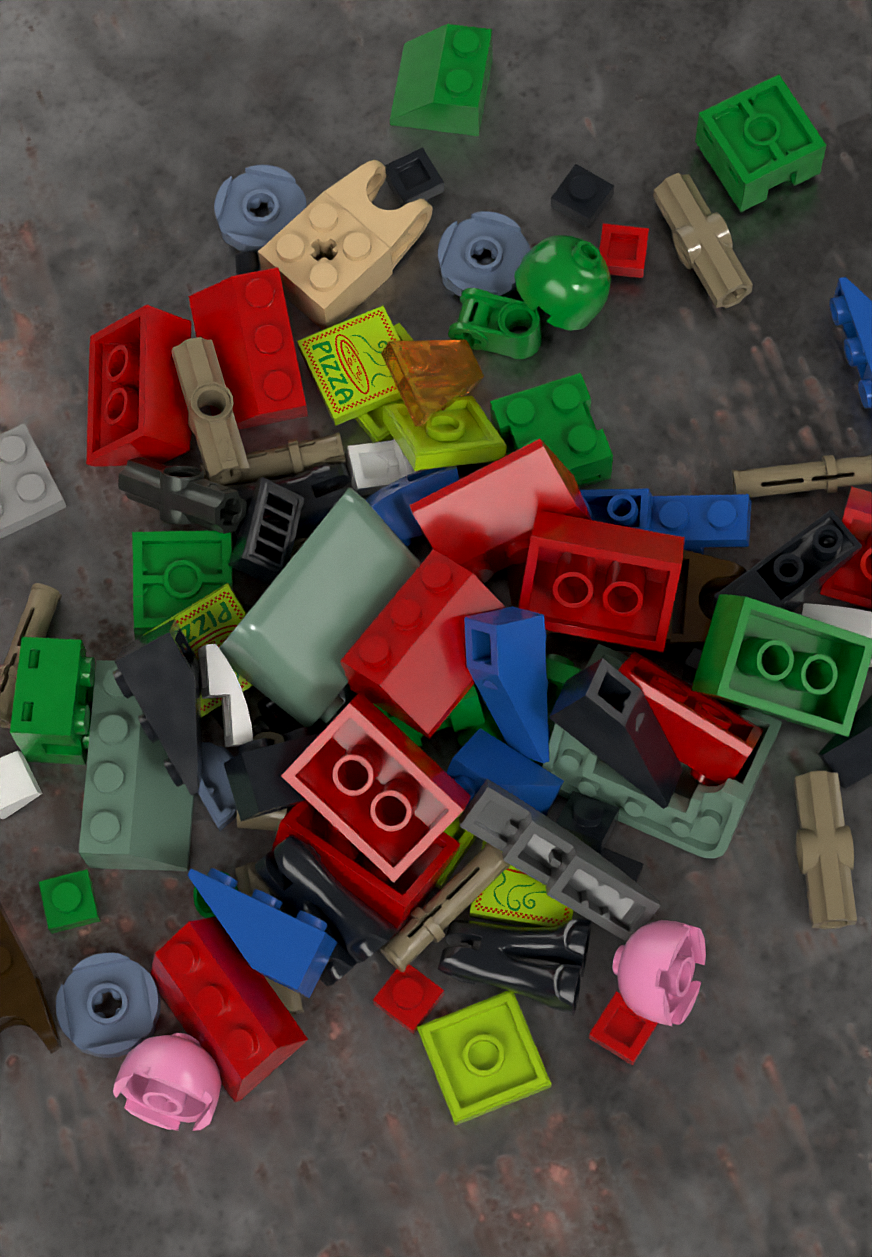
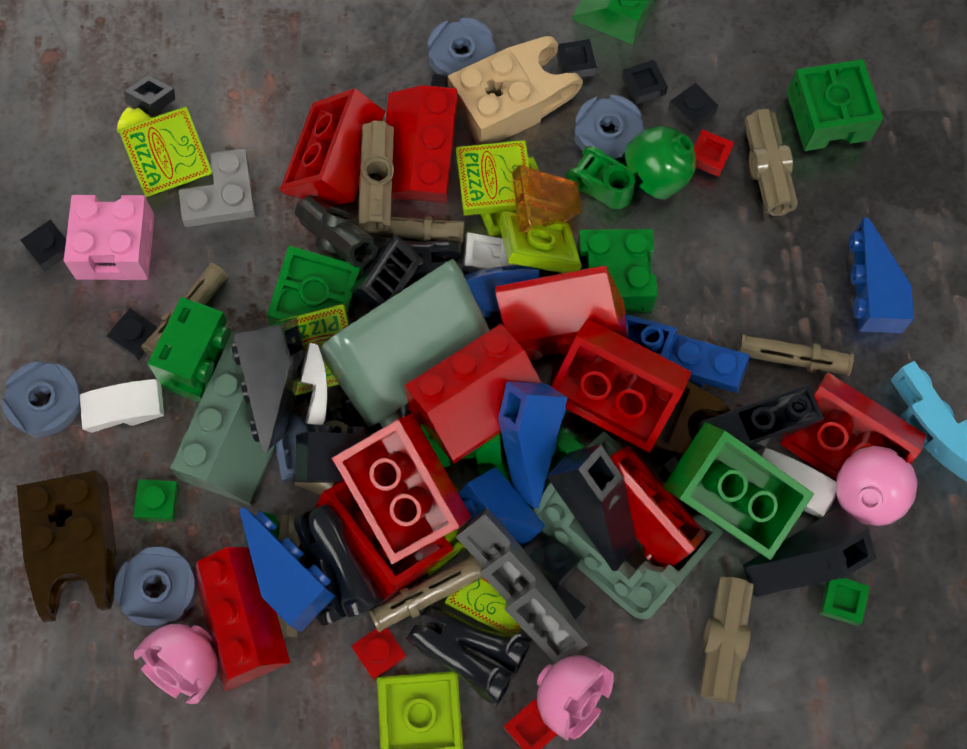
camera: 10 degrees right, 0 degrees up
none -> black plate [622,60,668,105]

